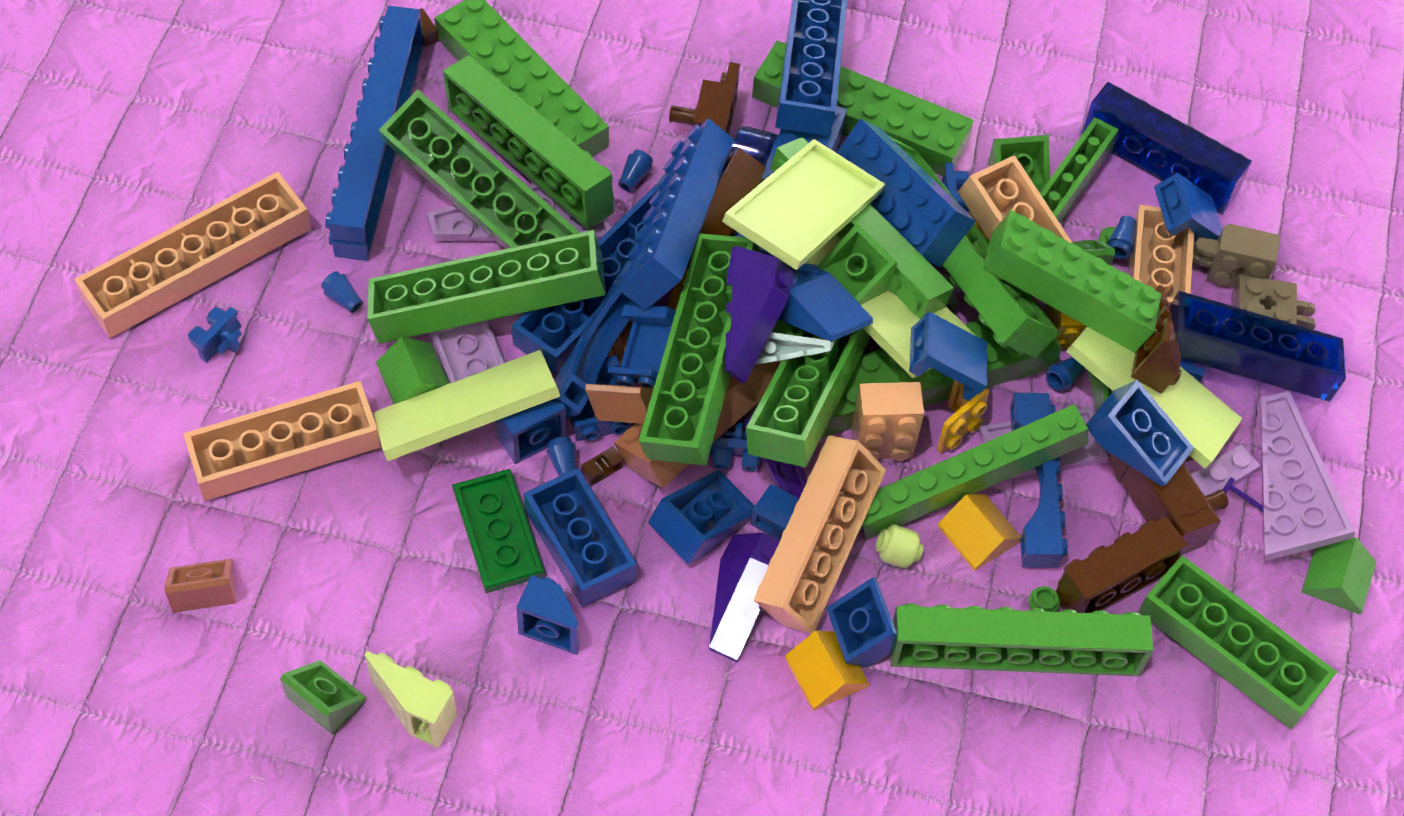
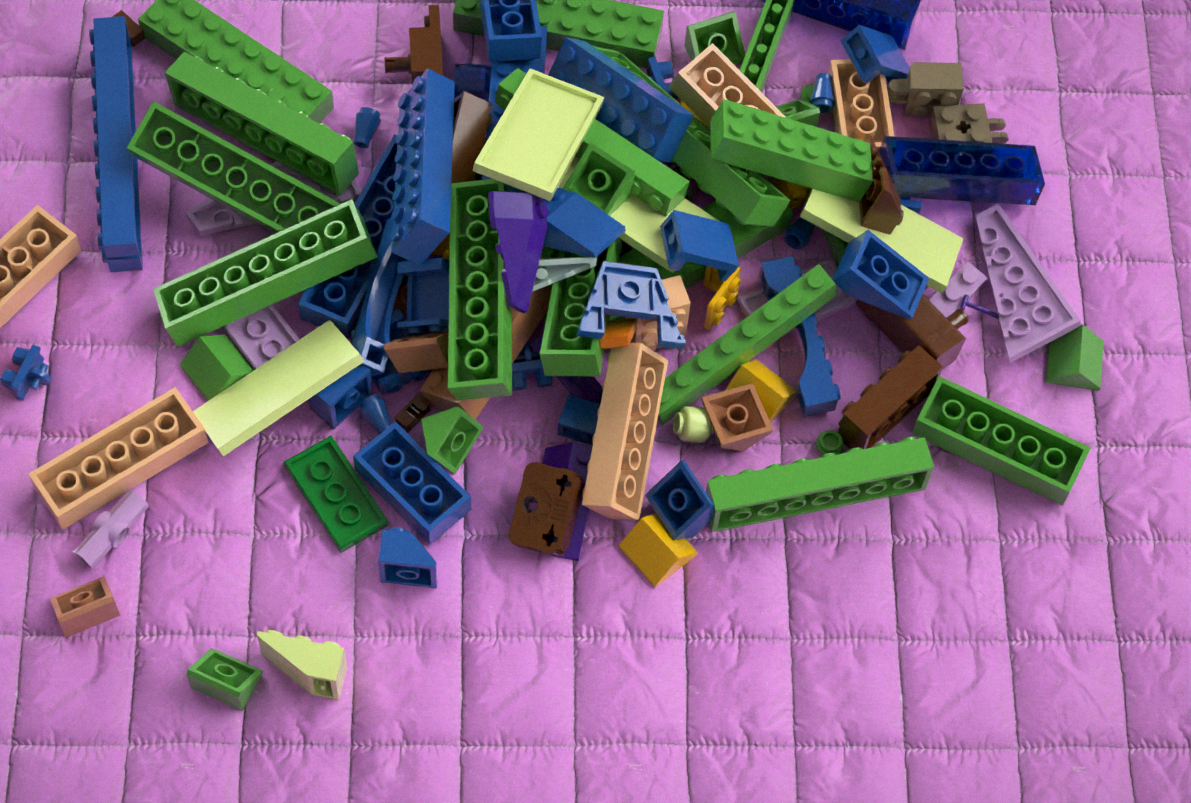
camera: 15 degrees left, 5 degrees up
blue cone [321,271,363,313] -> none
blue slope [647,469,755,565] -> none
none -> lavender piece [72,490,149,569]
none -> bright green slope [421,407,484,474]
none -> reddish brown axle [508,462,584,556]
none -> wing [577,261,686,349]
none -> orange tile [600,319,637,349]
none -> nougat slope [701,383,773,452]

